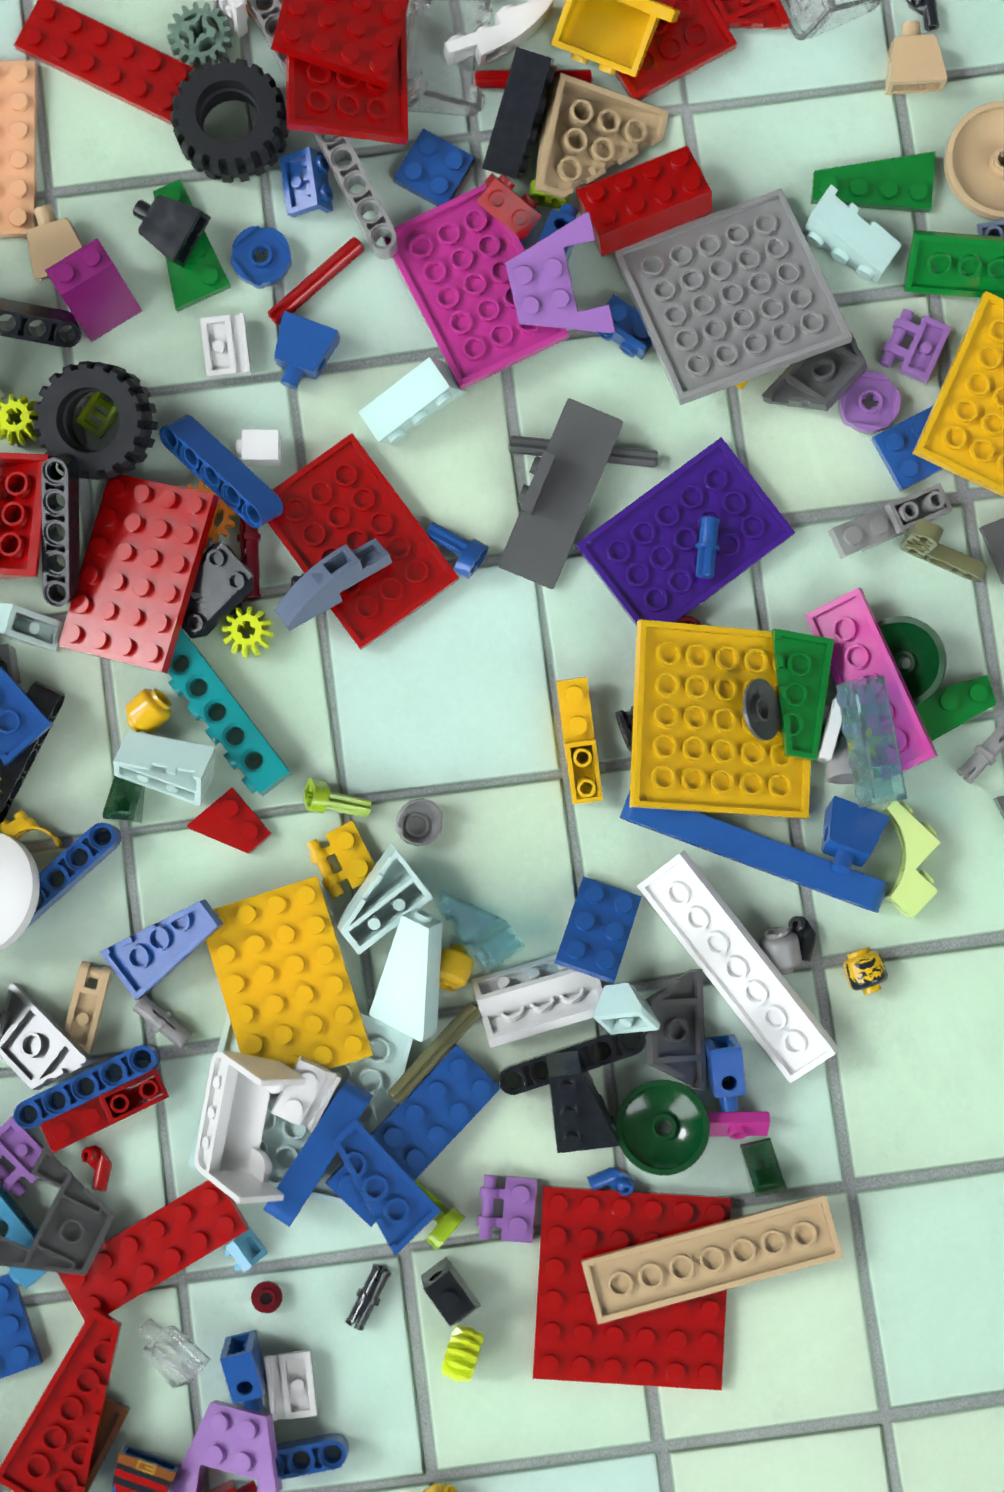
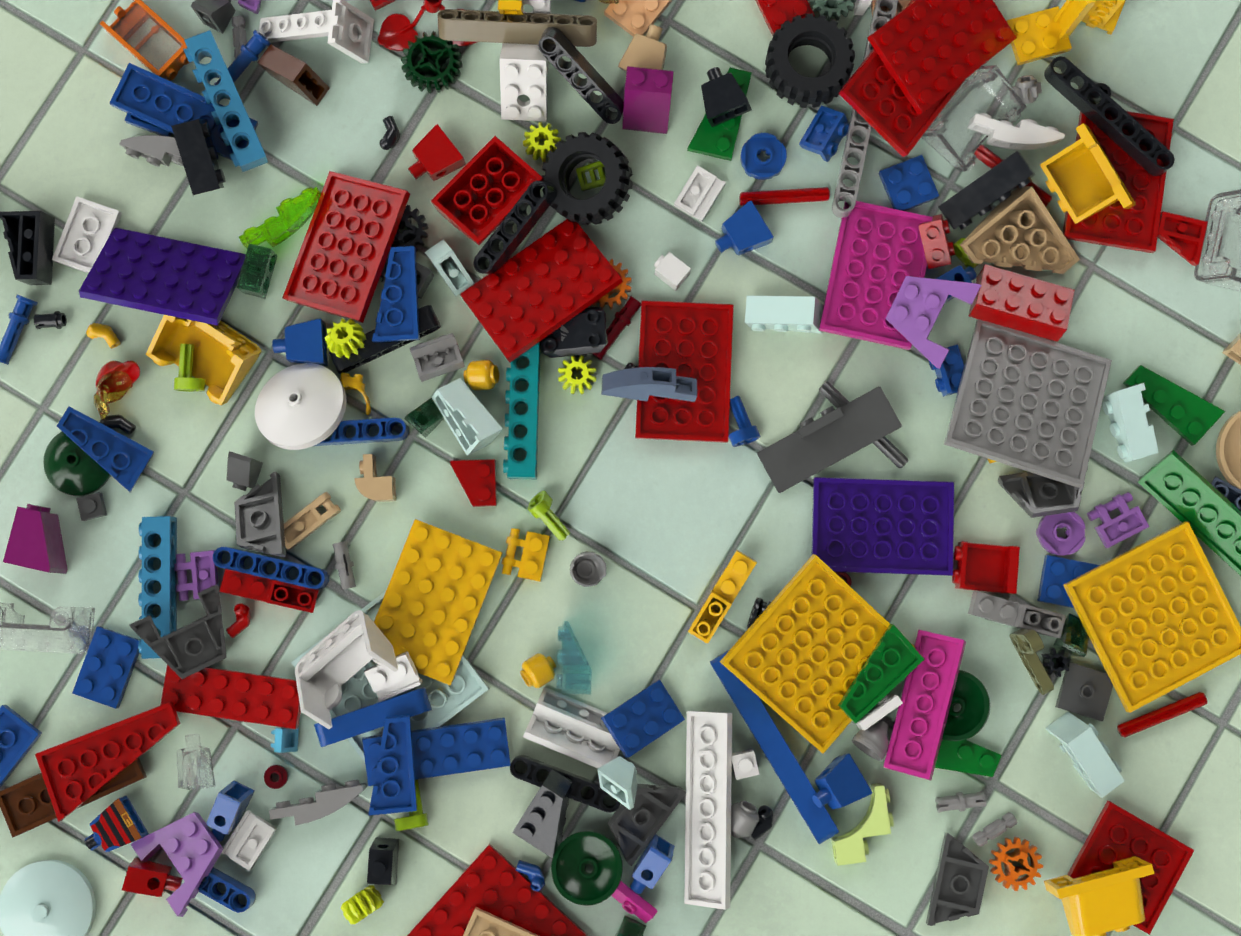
camera: 40 degrees right, 0 degrees up
wing [100,899,224,1000] -> none
blue beam [159,414,283,528] -> none
light aqua wedge [336,842,433,955] -> none
black pin [345,1264,392,1331] -> none
light aqua slope [369,908,442,1042] -> none
olive axle [388,1003,481,1104] -> none
medium lavender plate [477,1174,537,1243] -> none
blue axle [695,516,720,579] -> none
dark grey dish [743,678,780,741] -> none
clear light blue brick [836,676,908,808] -> none
head [843,947,888,995] -> none
none -> light grey slope [269,780,367,825]
none -> tan brick [354,454,396,502]
none -> light grey bracket [410,333,465,382]
none -> white brick [732,749,760,780]
none -> red panel [952,541,1020,594]
none -> black gear [1041,648,1071,677]
none -> clear green slope [1053,613,1089,657]

